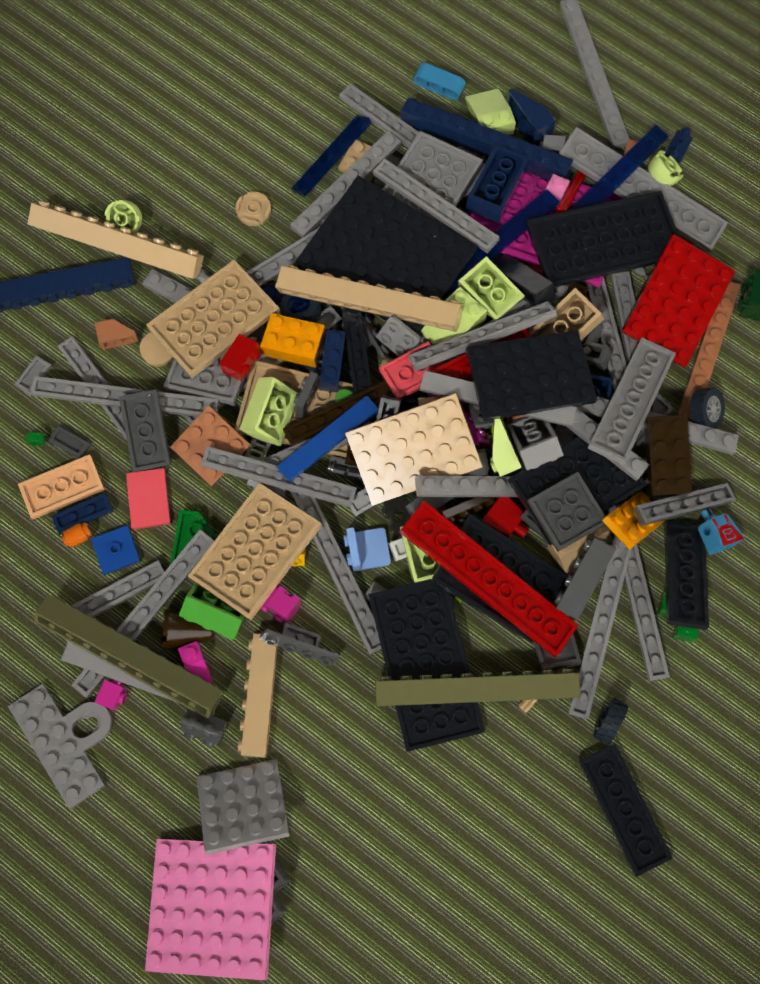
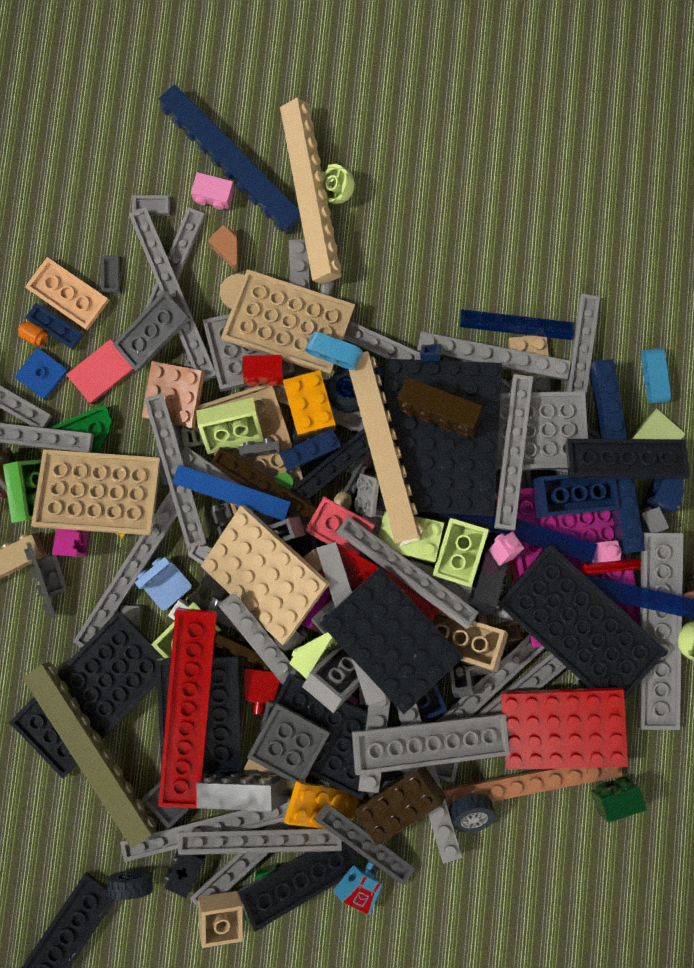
camera: 60 degrees right, 10 degrees up
green tile [26,432,45,446] -> none
tan tile [235,191,271,226] -> none
none -> black brick [164,851,206,898]
none -> light grey plate [178,829,342,855]
none -> bright pink brick [191,172,235,210]
none -> tan brick [198,891,243,948]
none -> dark azure beam [305,332,363,370]
none -> dark brown brick [397,377,482,438]
none -> dark blue plate [420,344,441,362]
none -> bright pink brick [489,532,524,566]
none -> black plate [565,439,690,479]

